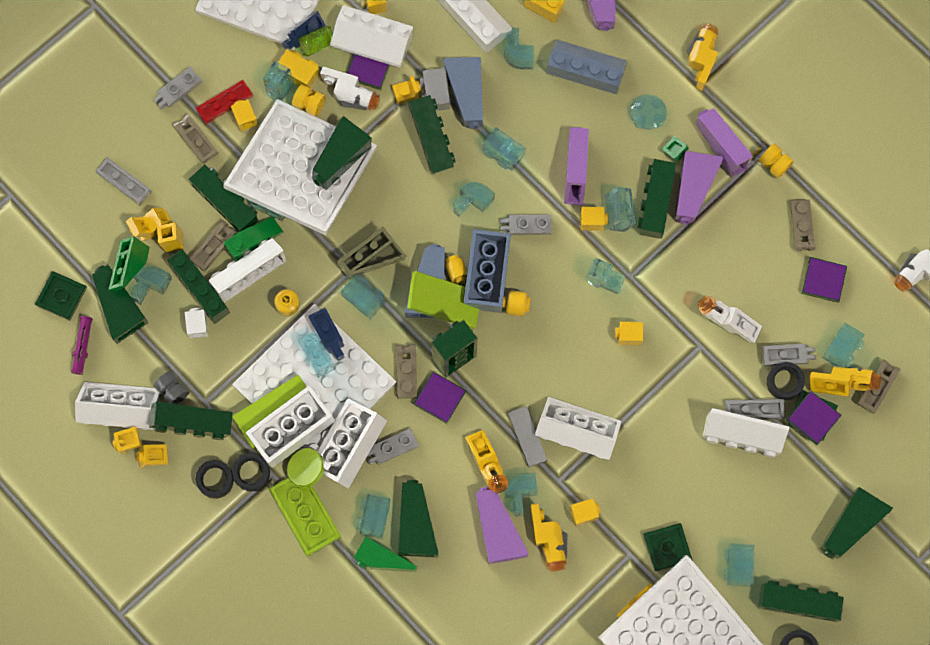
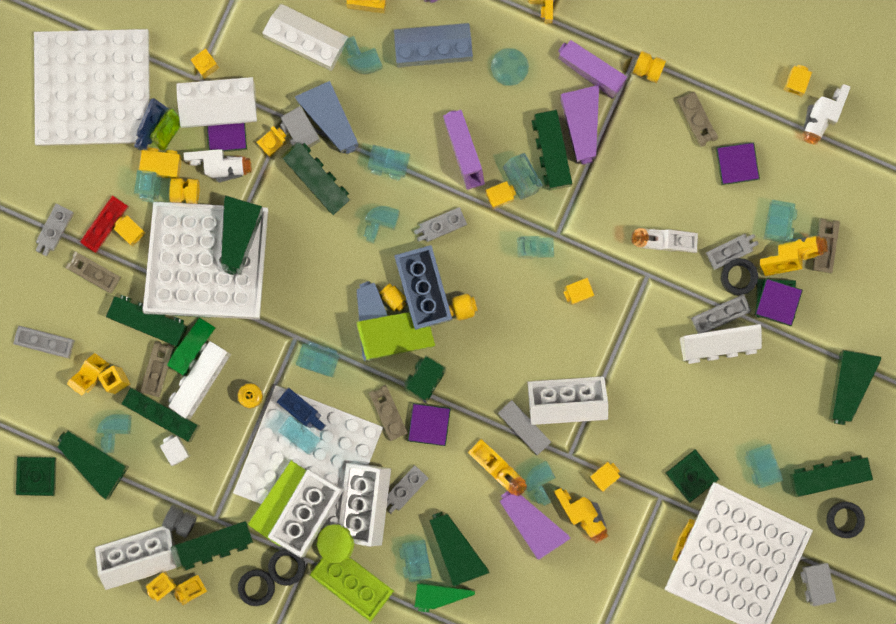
camera: 20 degrees left, 10 degrees up
magenta pin [71,316,93,375] -> none
green slope [108,236,150,291] -> none
olive wedge [337,226,407,279] -> none
plate [662,136,689,162] -> none
none -> yellow brick [784,65,812,97]

